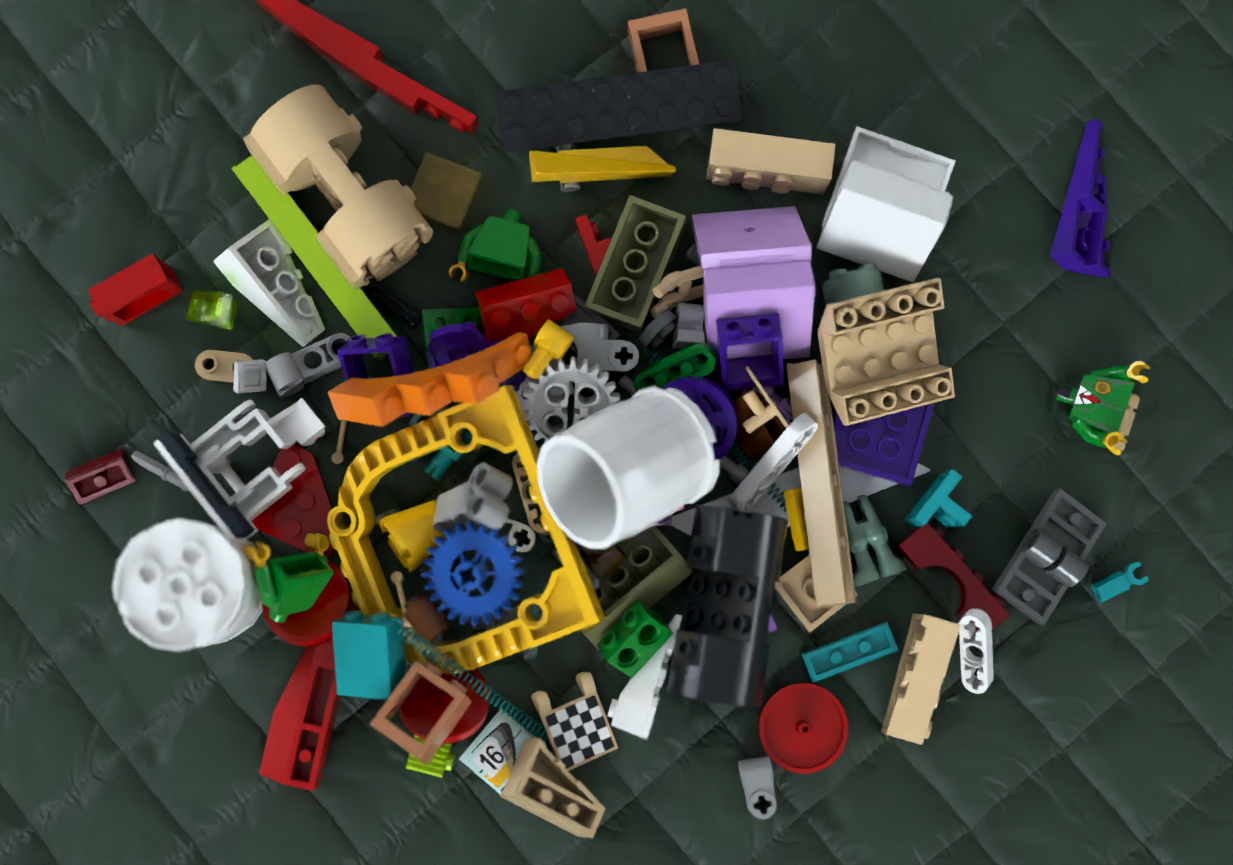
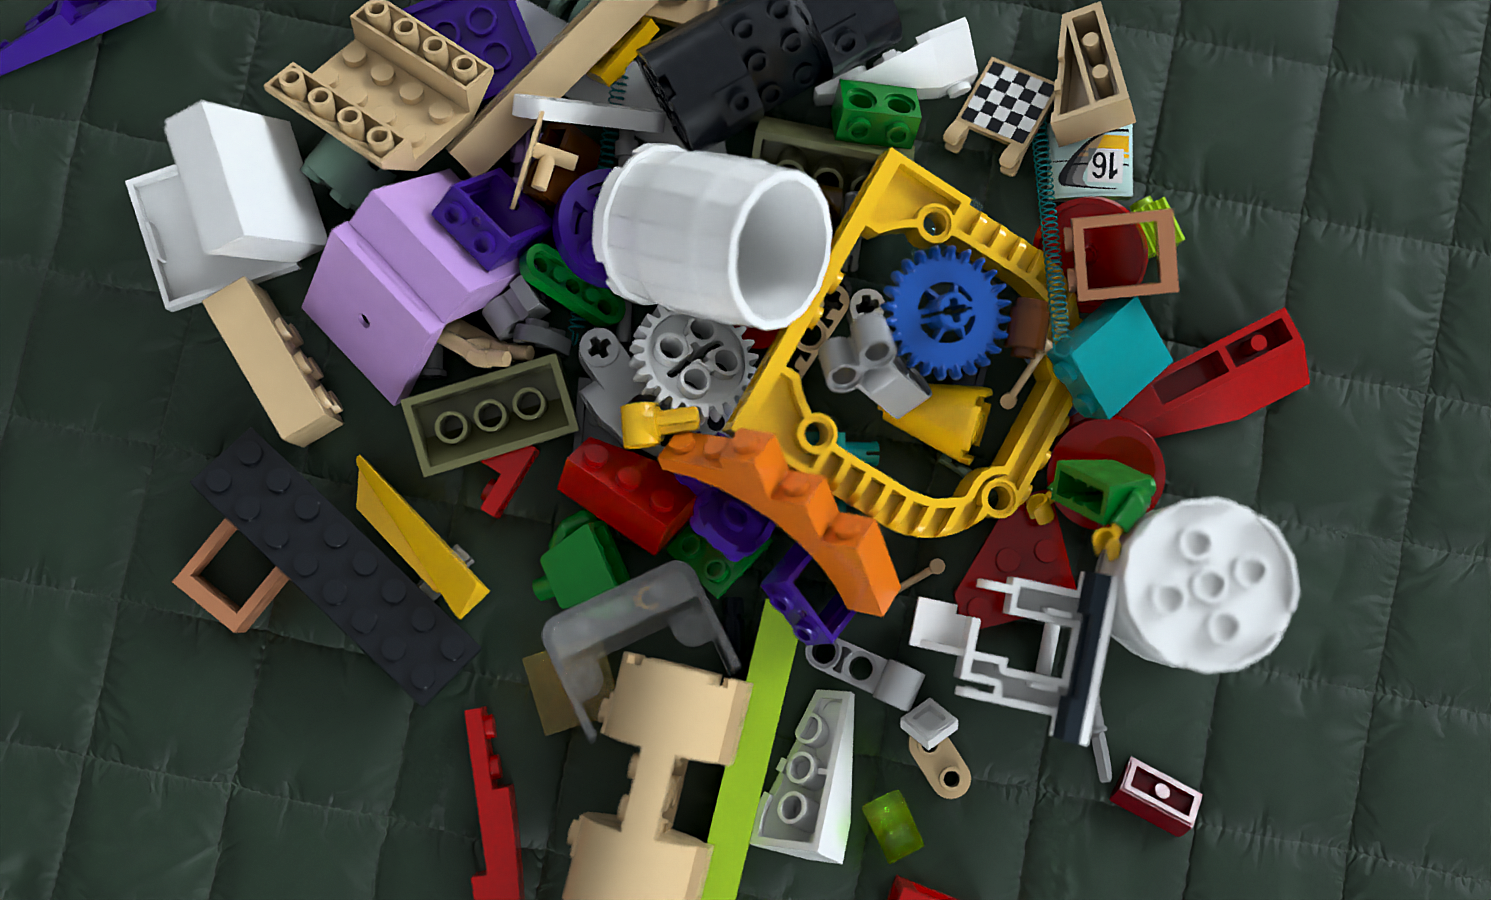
camera: 130 degrees left, 0 degrees up
none -> clear windscreen [542,561,741,744]

